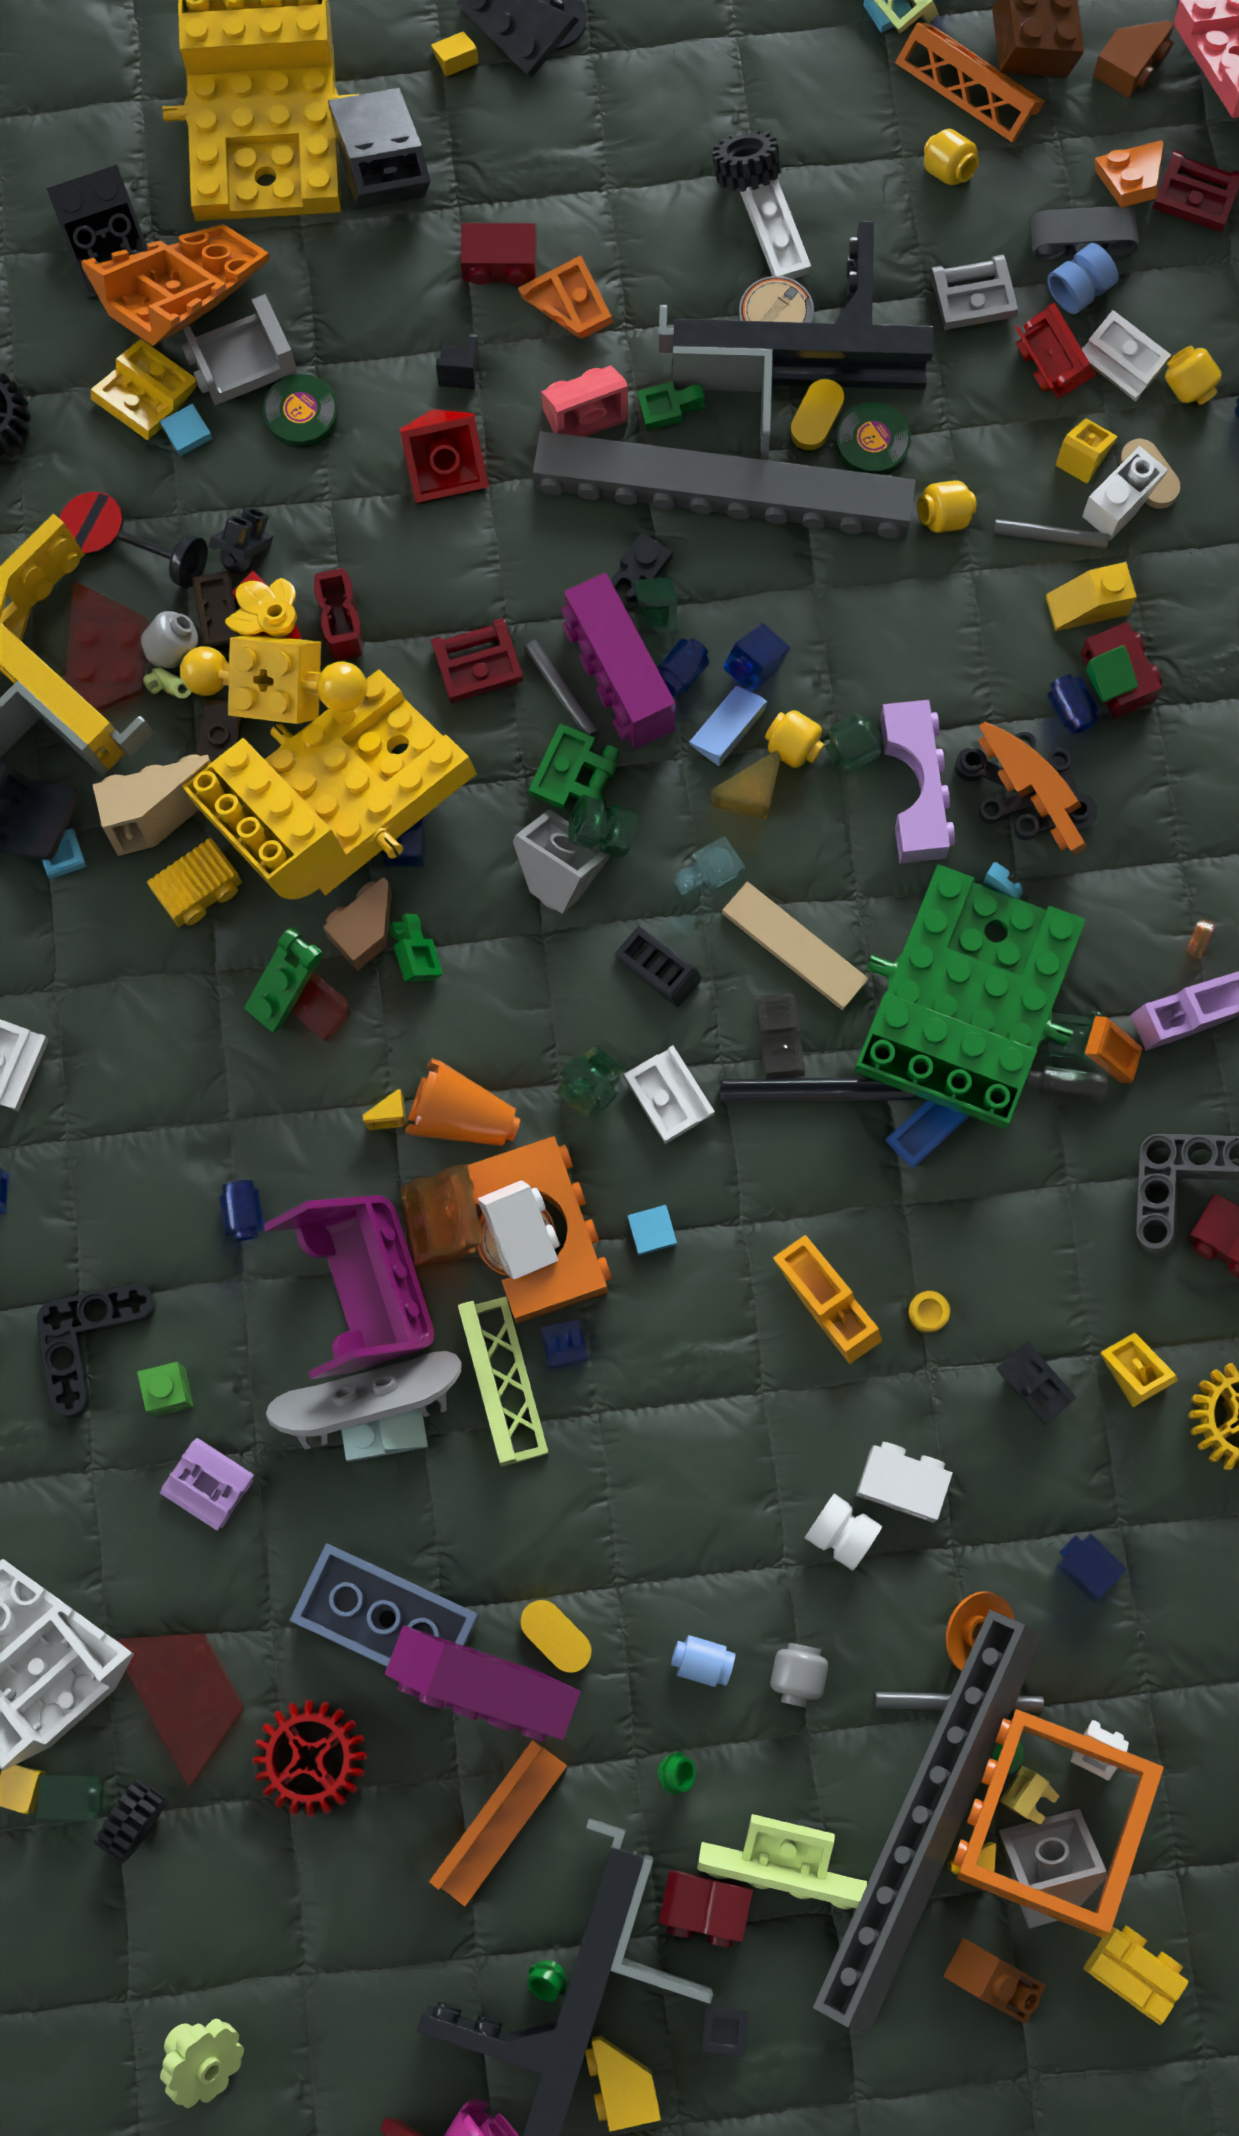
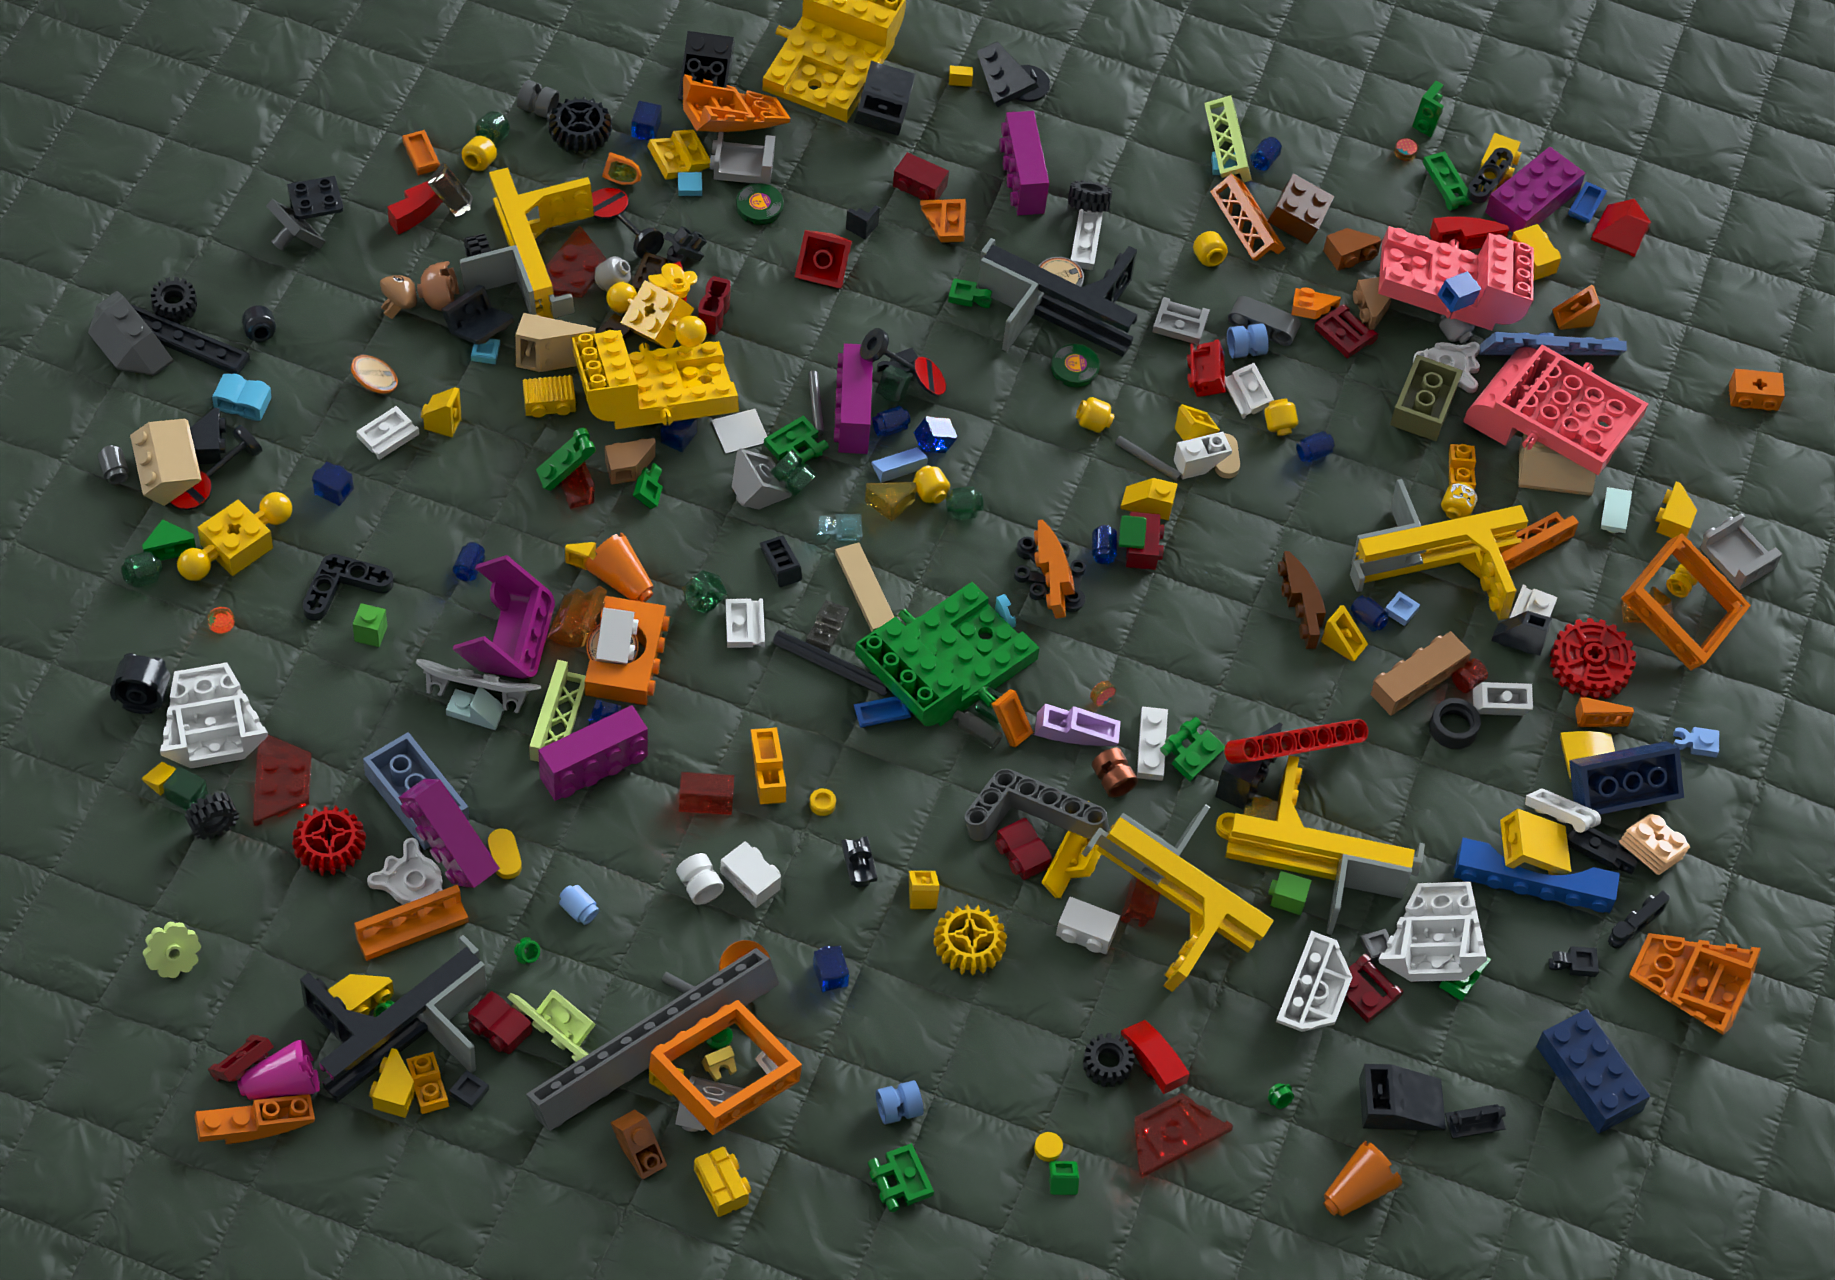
camera: 20 degrees right, 20 degrees down
yellowish green arm [143,667,191,698] -> none
lavender piece [160,1438,255,1531] -> none
dark red plate [430,618,524,703] -> none
dark grey brick [533,431,916,539] -> none
coral slope [541,365,628,437] -> none
medium azure tile [627,1205,677,1256] -> none
light grey head [770,1643,828,1707] -> none
yellow tile [790,379,844,450] -> none
lavender arch [880,700,955,864] -> none
none -> yellow slope [328,974,394,1015]
none -> white tile [367,838,443,905]
none -> light orange slope [406,1052,449,1114]
none -> yellow slope [421,387,461,437]
none -> magenta brick [538,705,648,801]
none -> rock [602,152,642,185]
none -> clear blue brick [631,101,662,140]
none -> clear red hinge [679,772,734,815]
none -> white sticker [711,409,767,453]
none -> black piece [860,328,946,396]
none -> magenta brick [999,111,1049,216]
none -> medium nougat slope [1353,277,1391,330]

